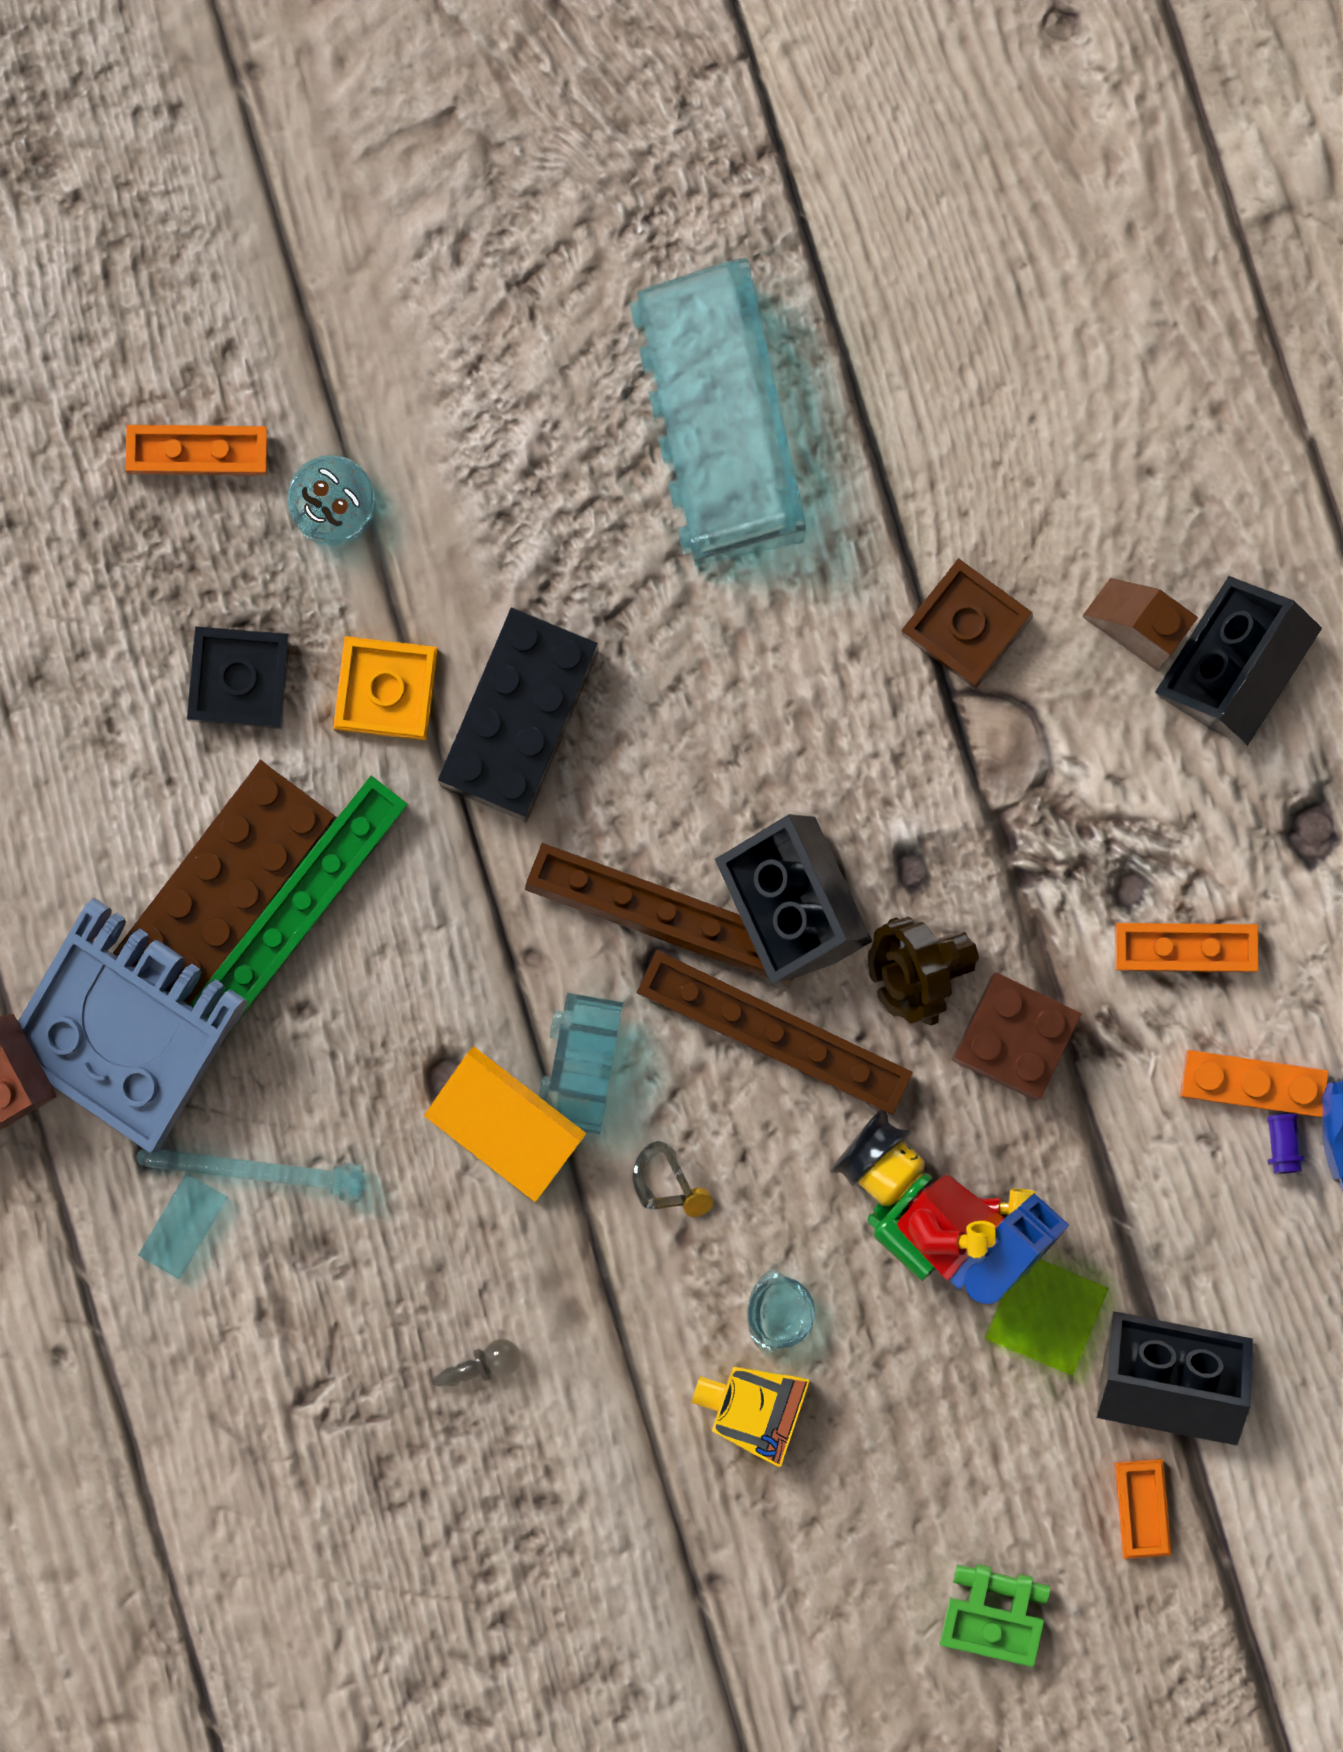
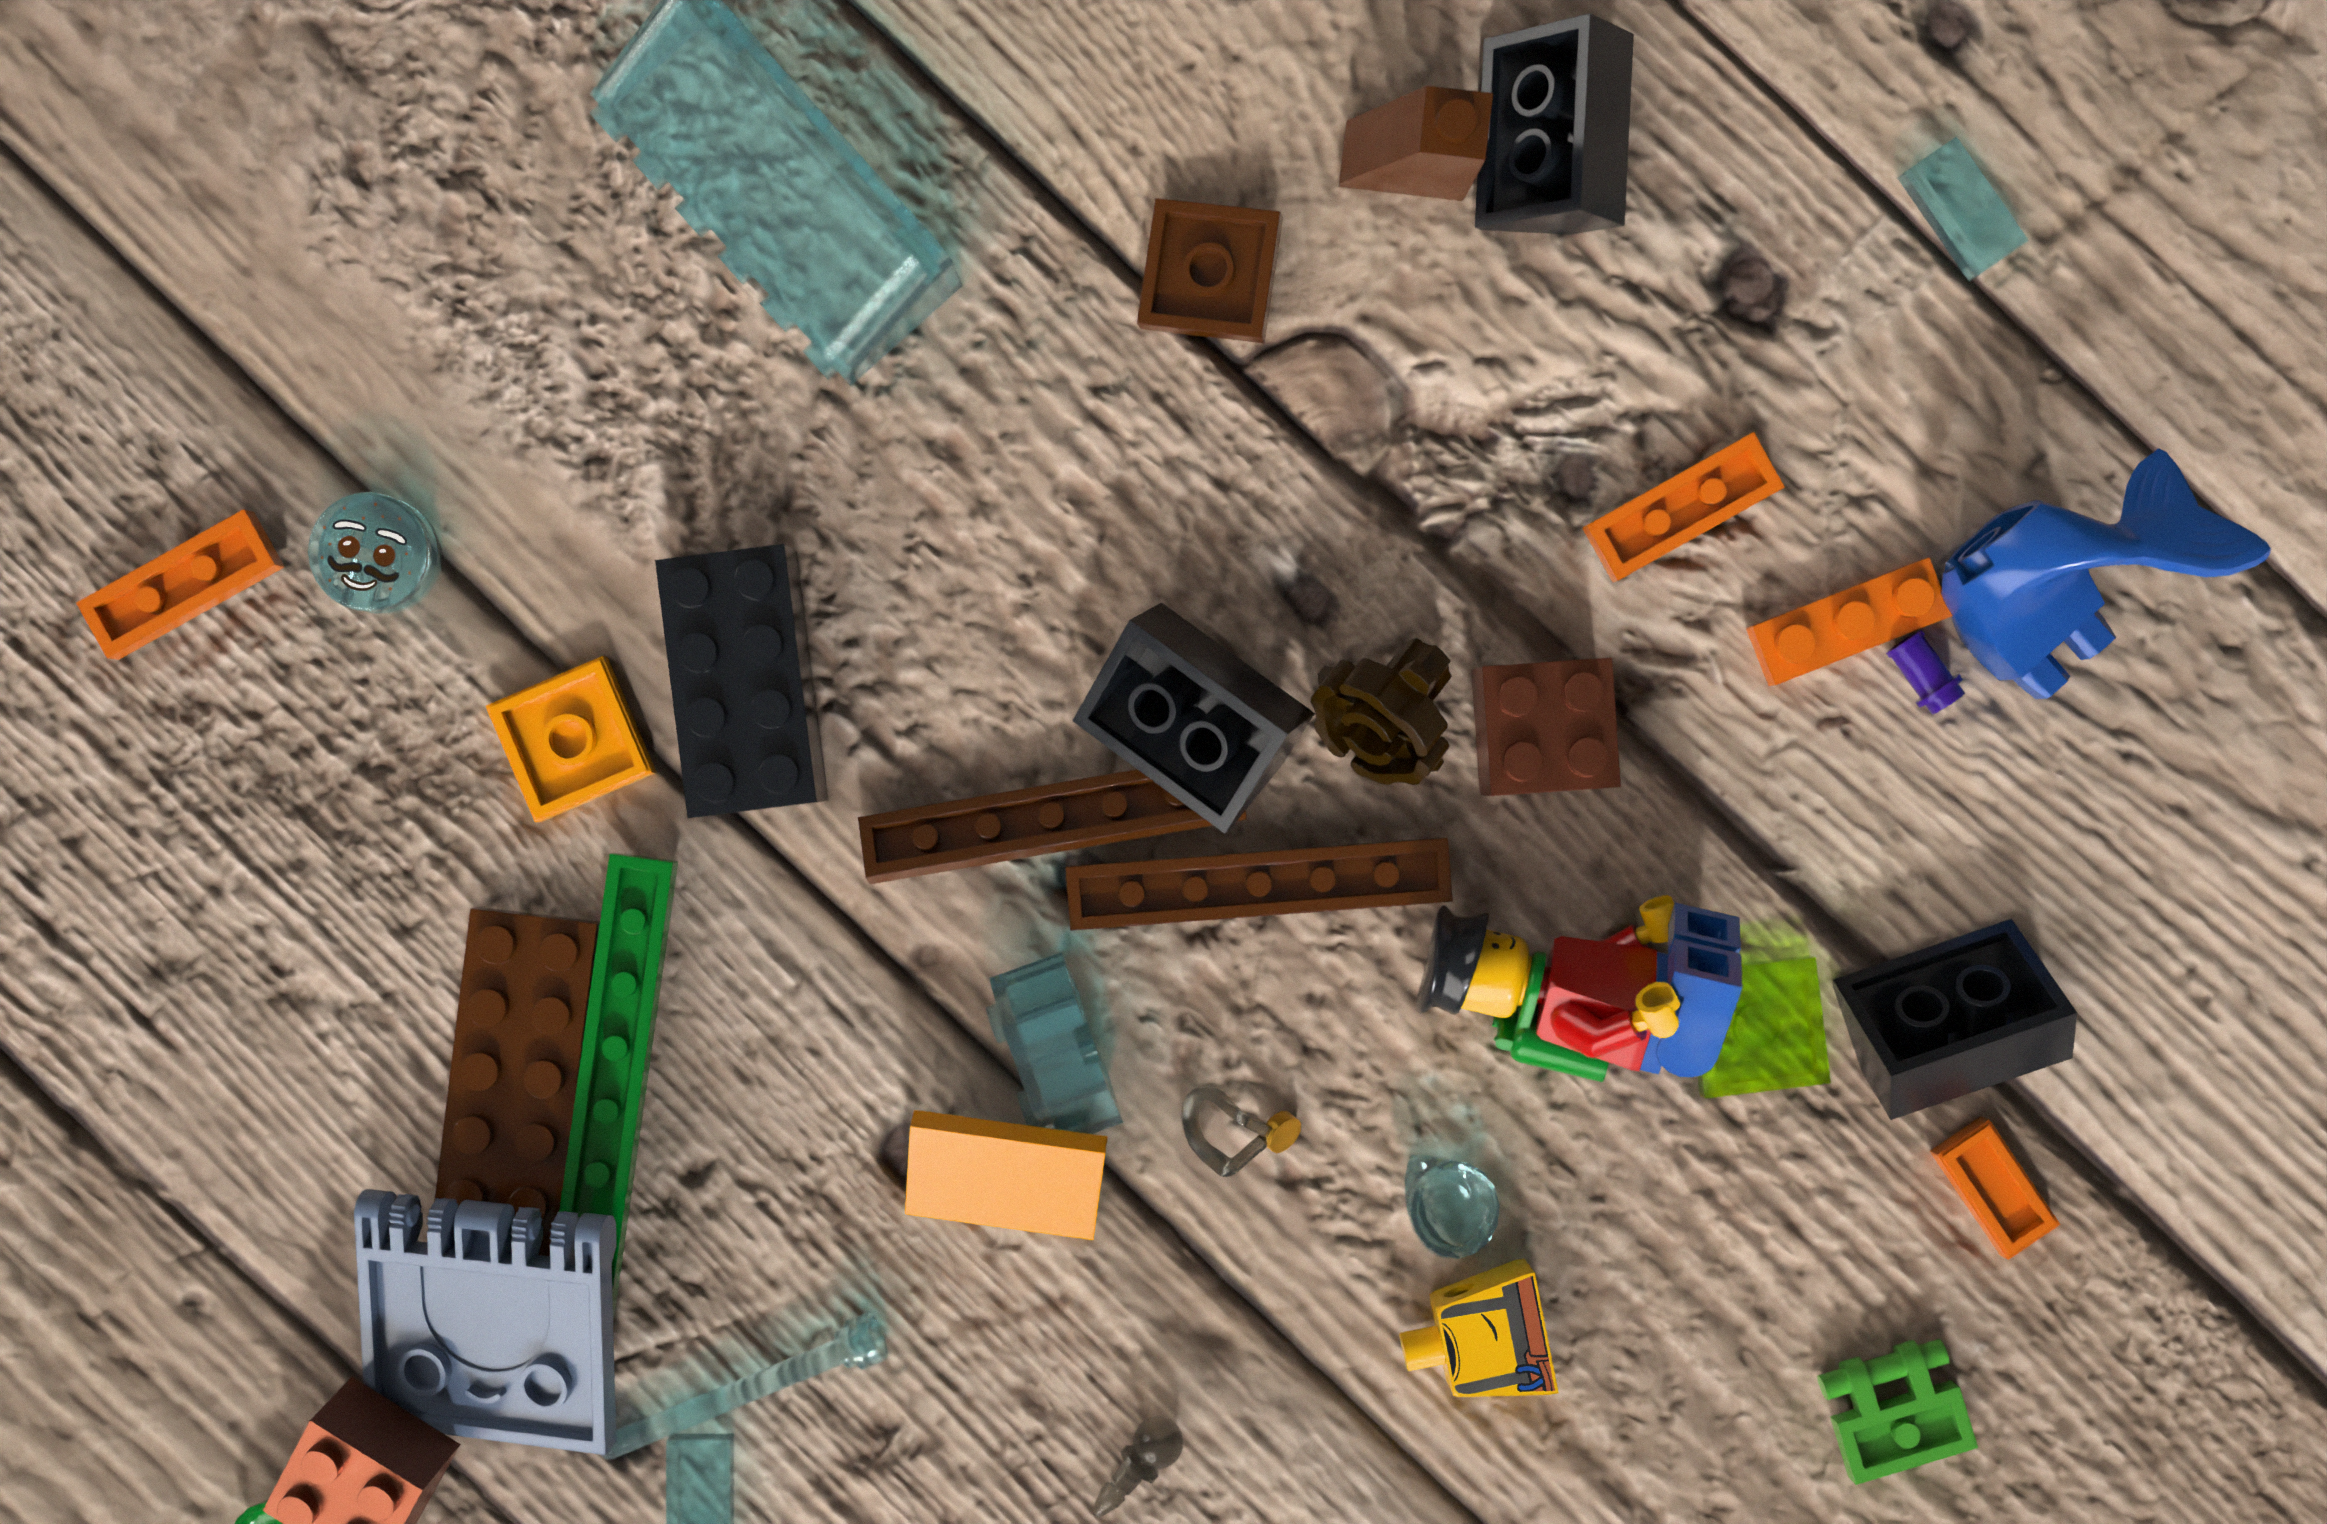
camera: 30 degrees left, 5 degrees up
black plate [187,627,290,729] -> none

